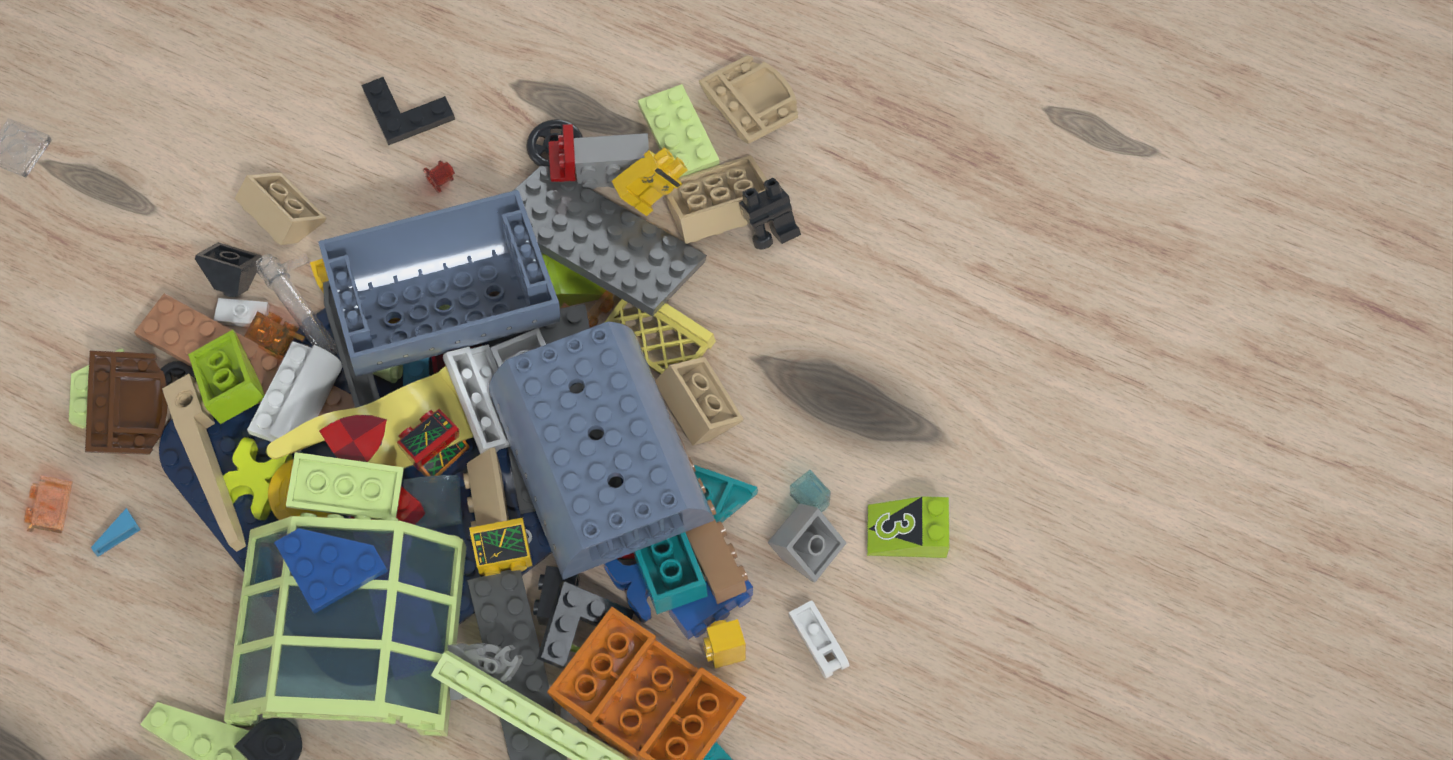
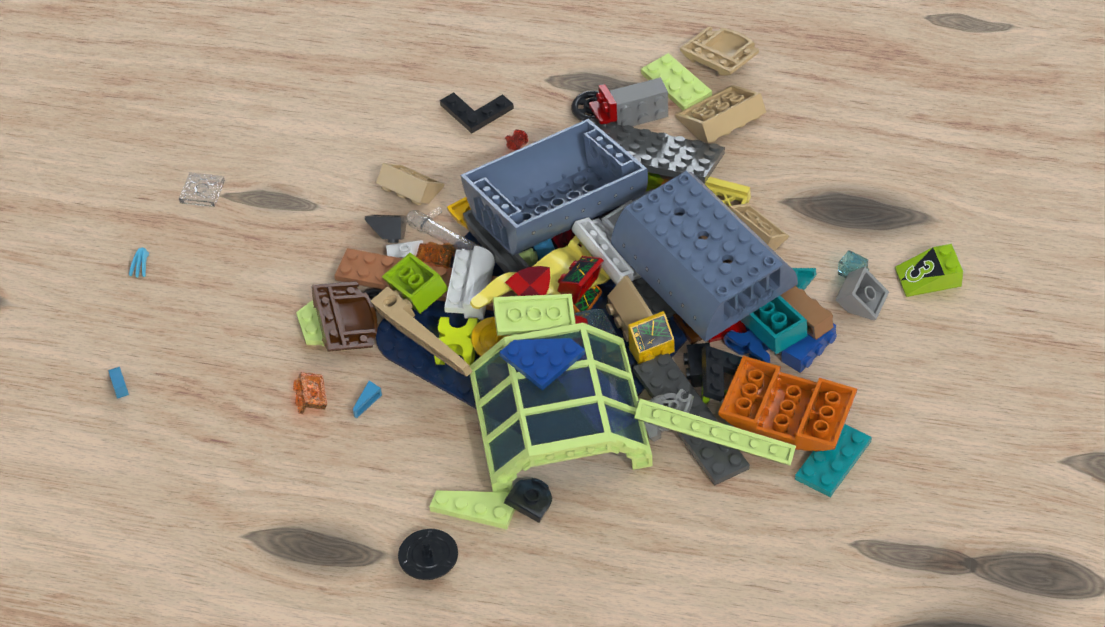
camera: 10 degrees left, 15 degrees down
yellow hips [612,147,688,216] -> none
yellow brick [703,619,746,669] -> none
black hips [739,178,801,250] -> none
white plate [789,600,850,679] -> none

